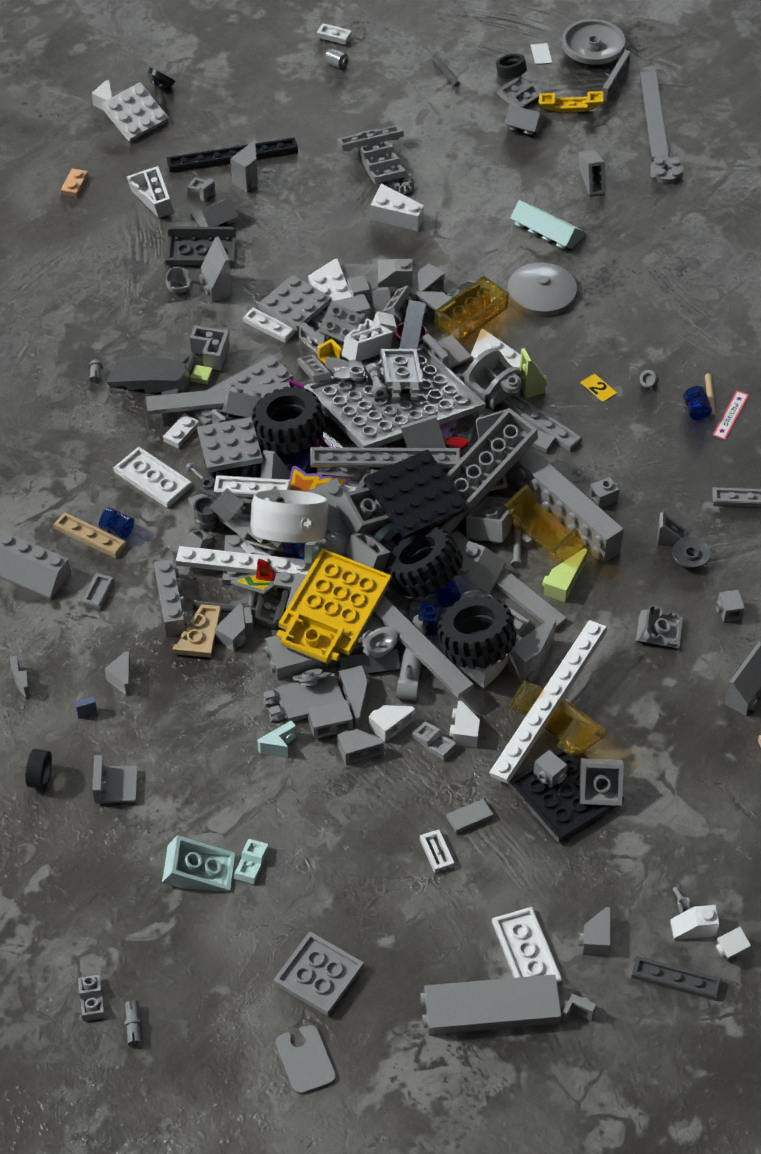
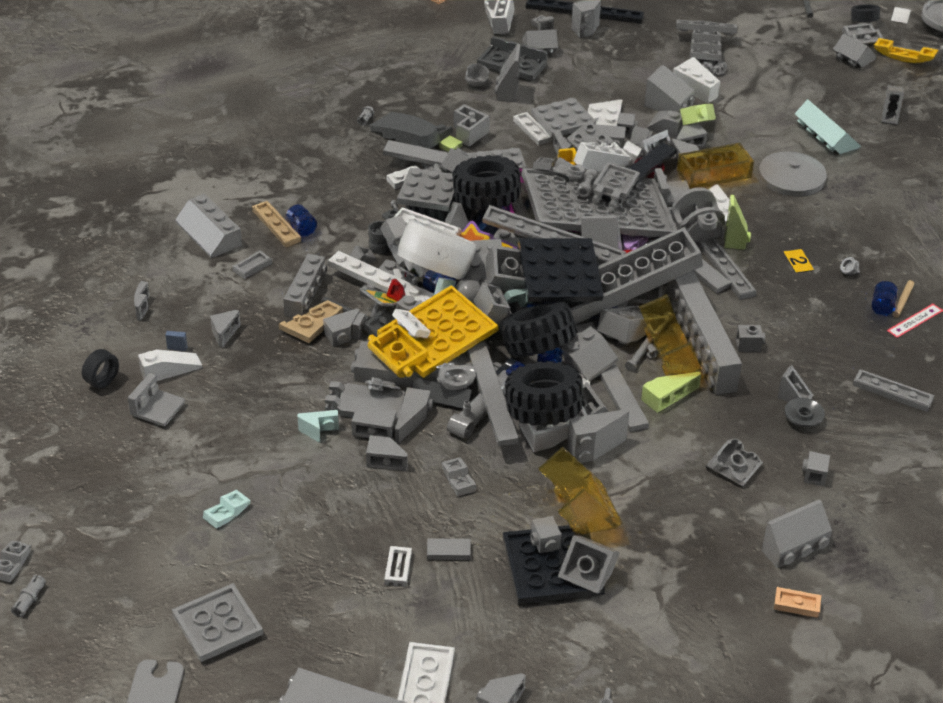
camera: 25 degrees right, 10 degrees down
white tile [113,447,193,508] -> none
light aqua slope [162,835,235,892] -> none
white slope [369,705,415,742] -> none
white slope [450,701,480,748] -> none
white plate [489,620,607,784] -> none
none -> white slope [138,350,202,381]
none -> white plate [392,309,431,338]
none -> light grey slope [644,65,695,113]
none -> yellowish green slope [680,104,716,125]

